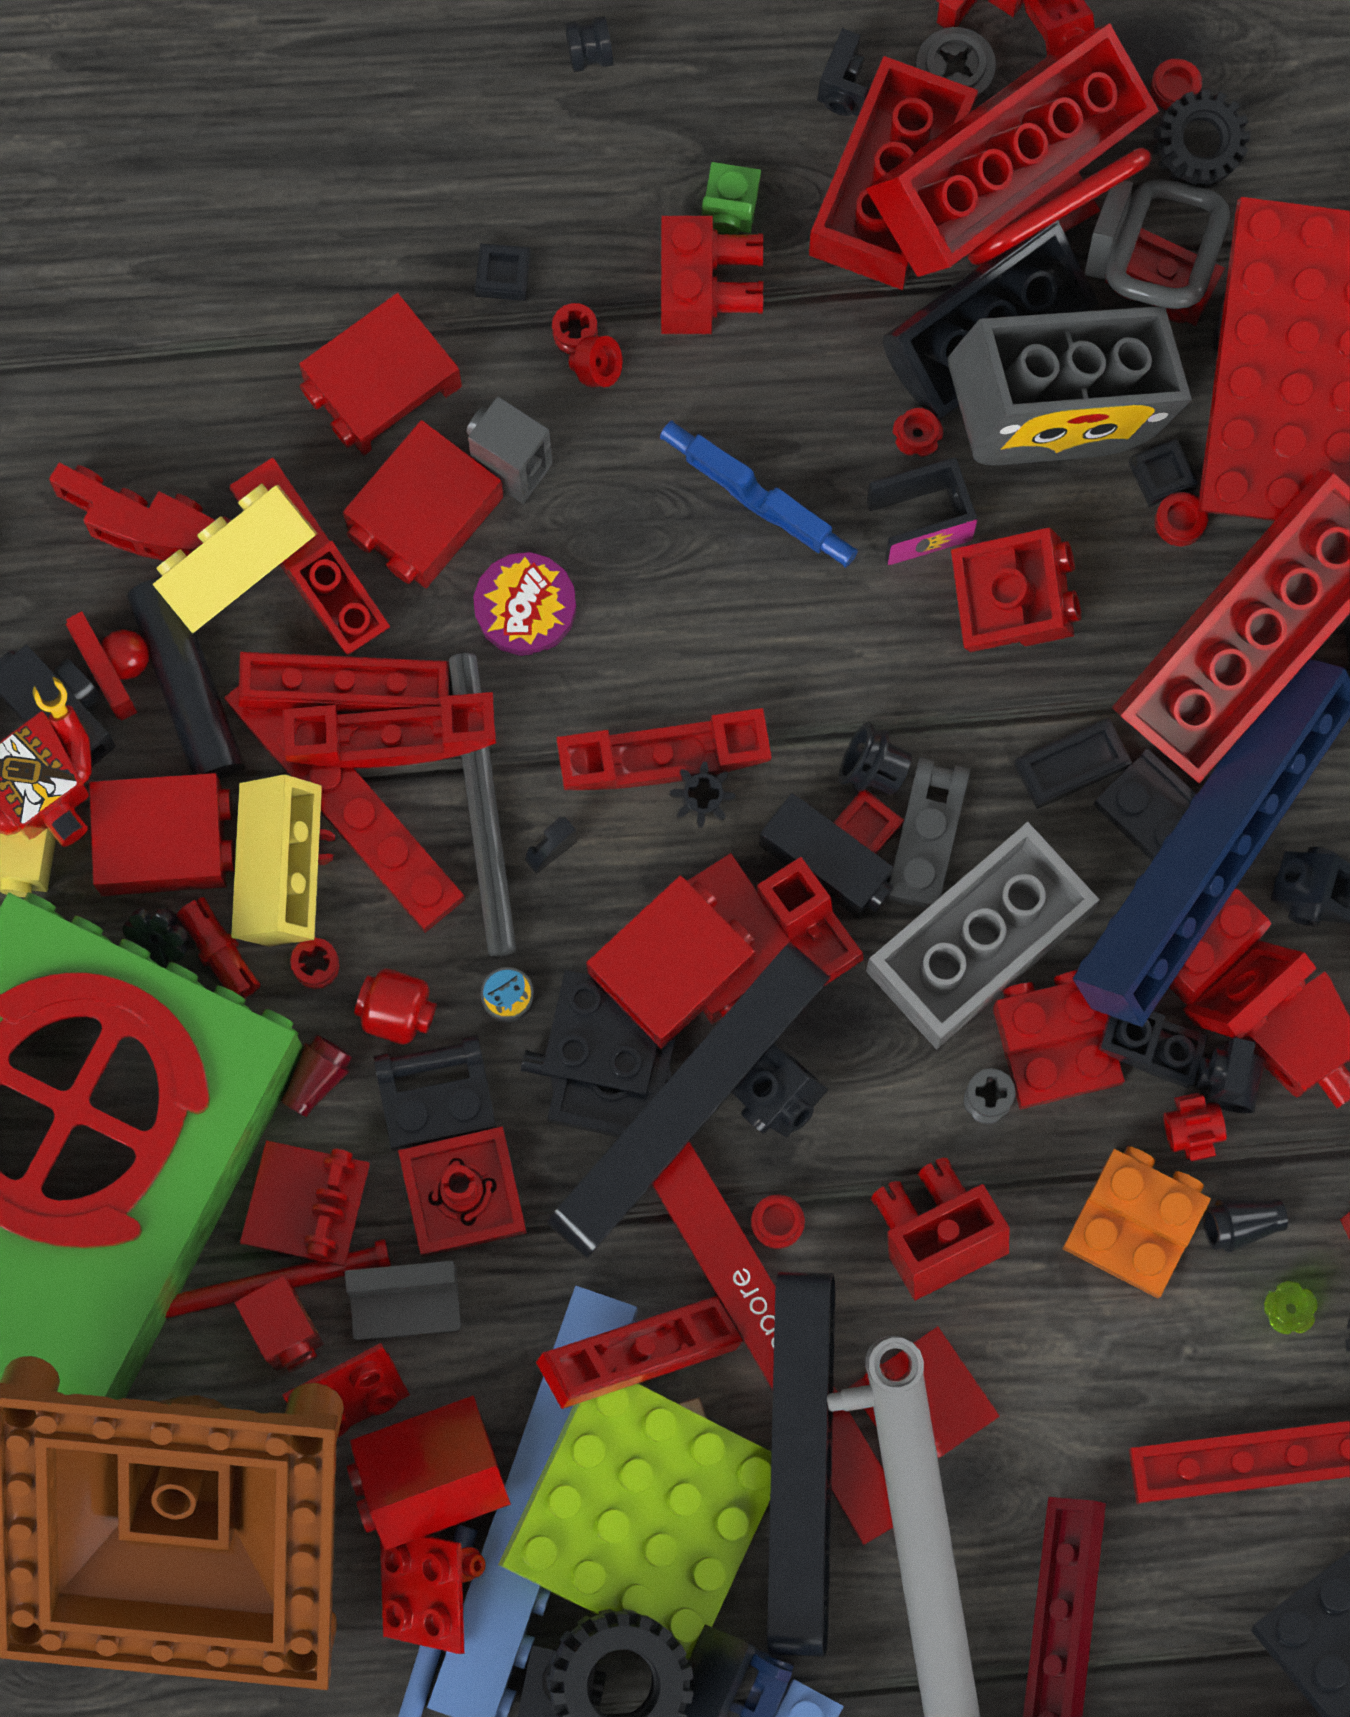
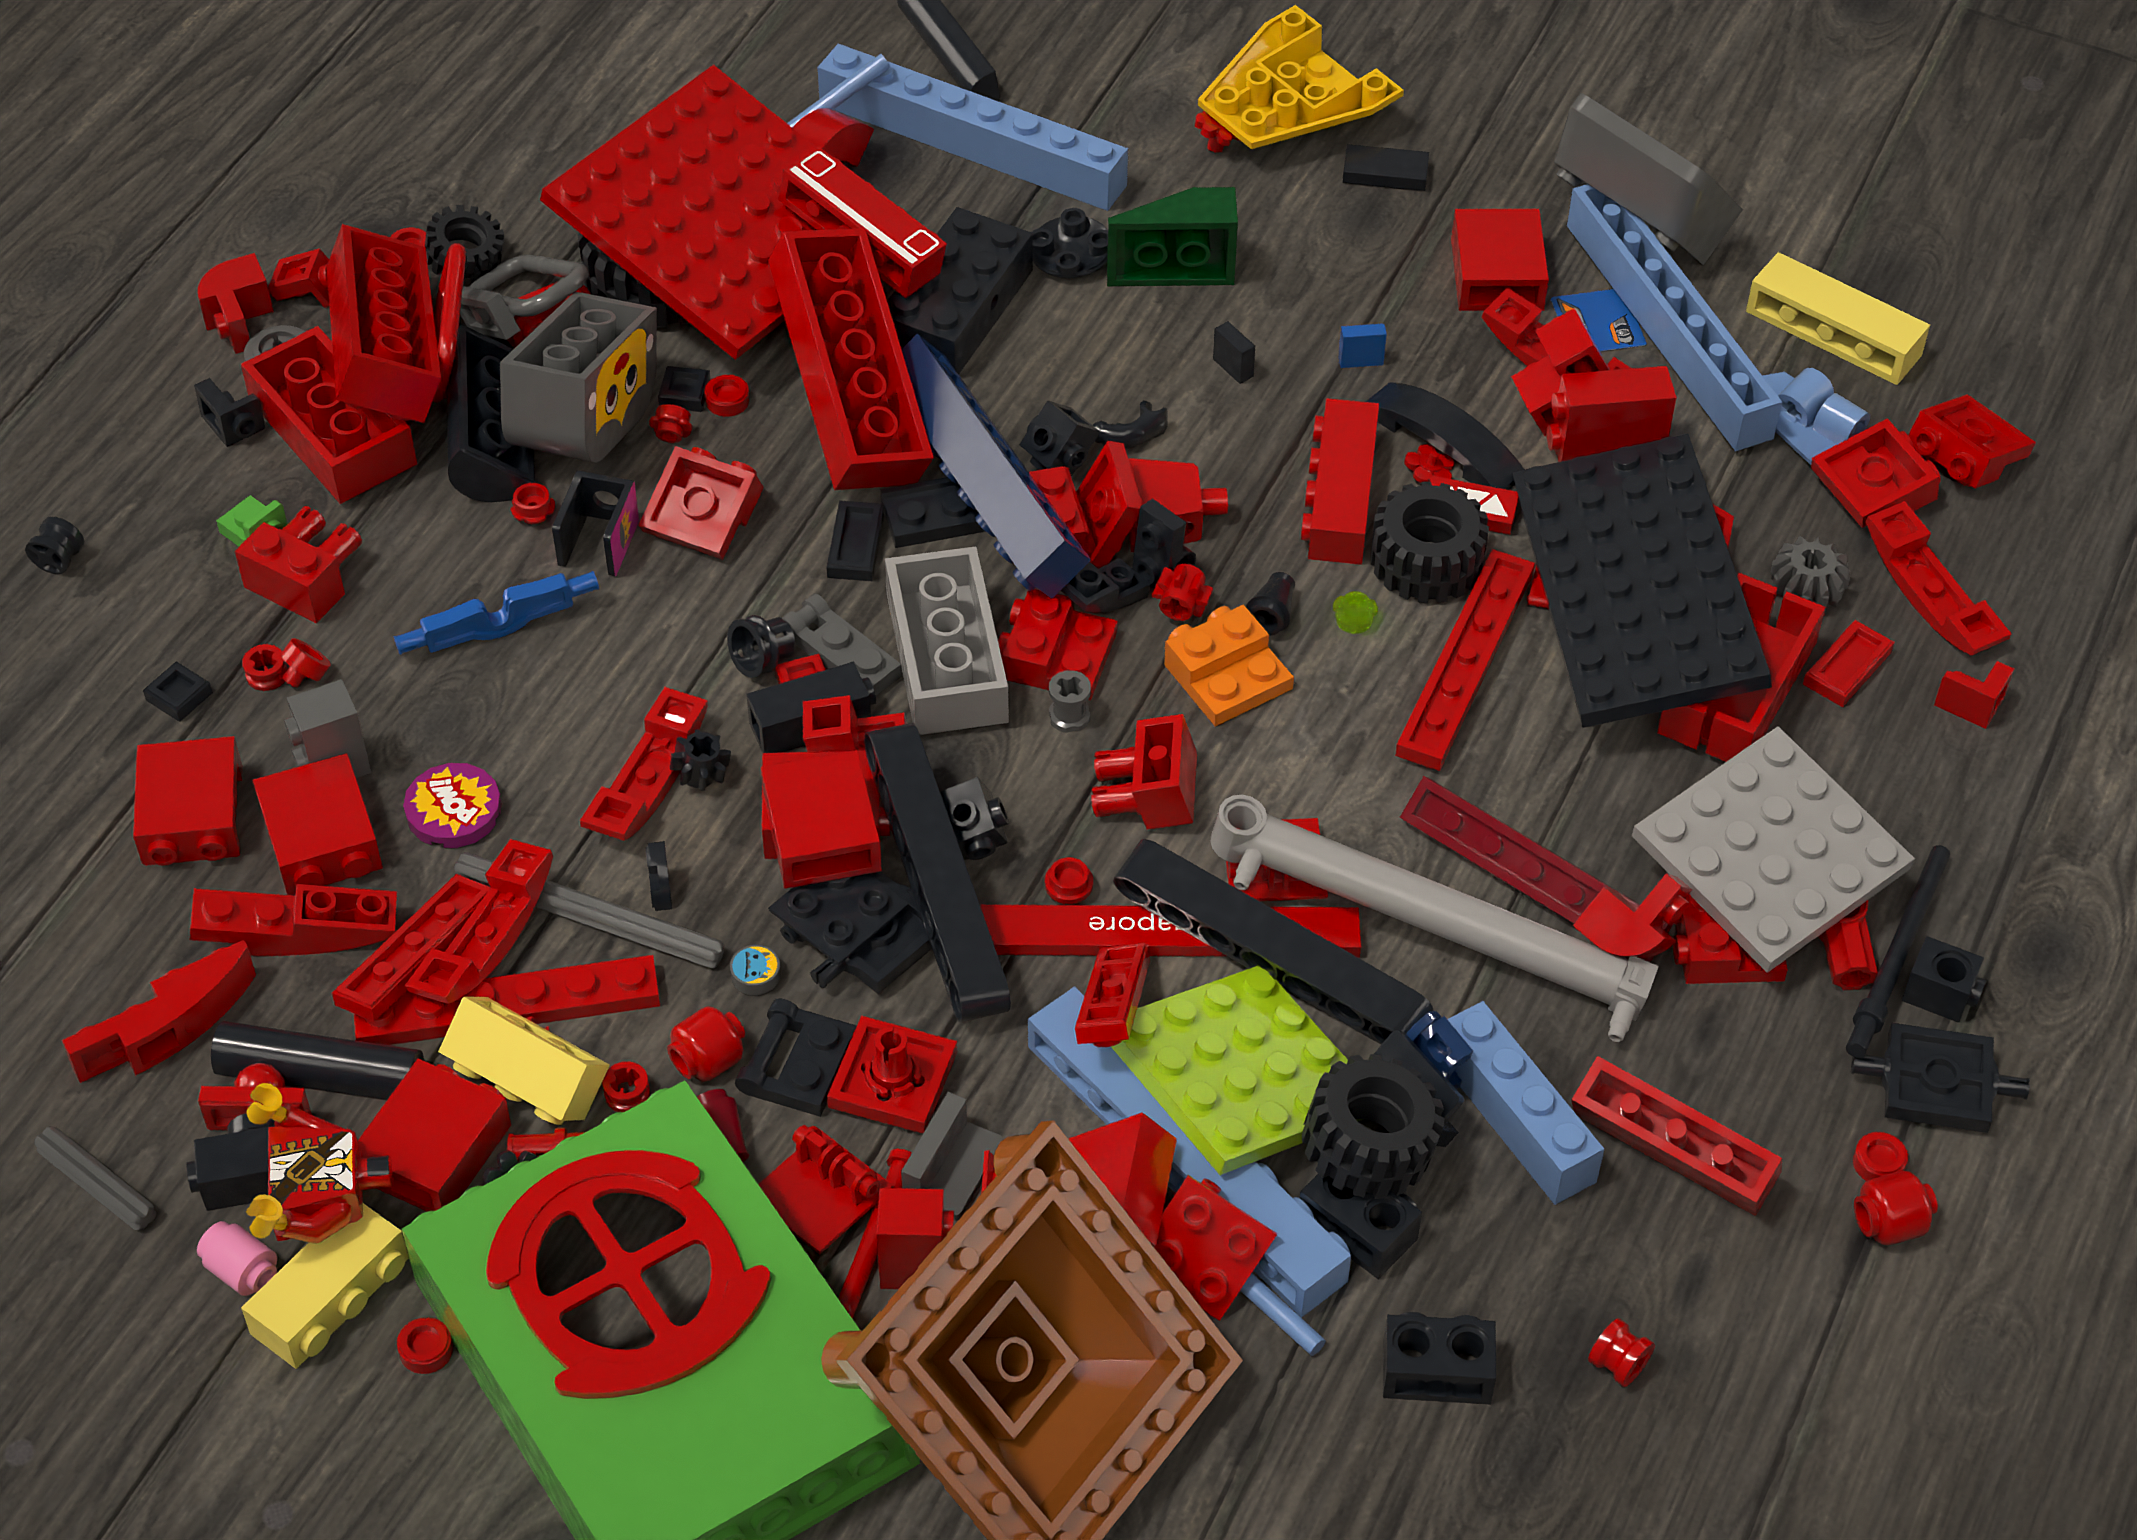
camera: 60 degrees left, 25 degrees down
light yellow brick [153,484,318,633] -> none
none -> red plate [649,404,693,443]

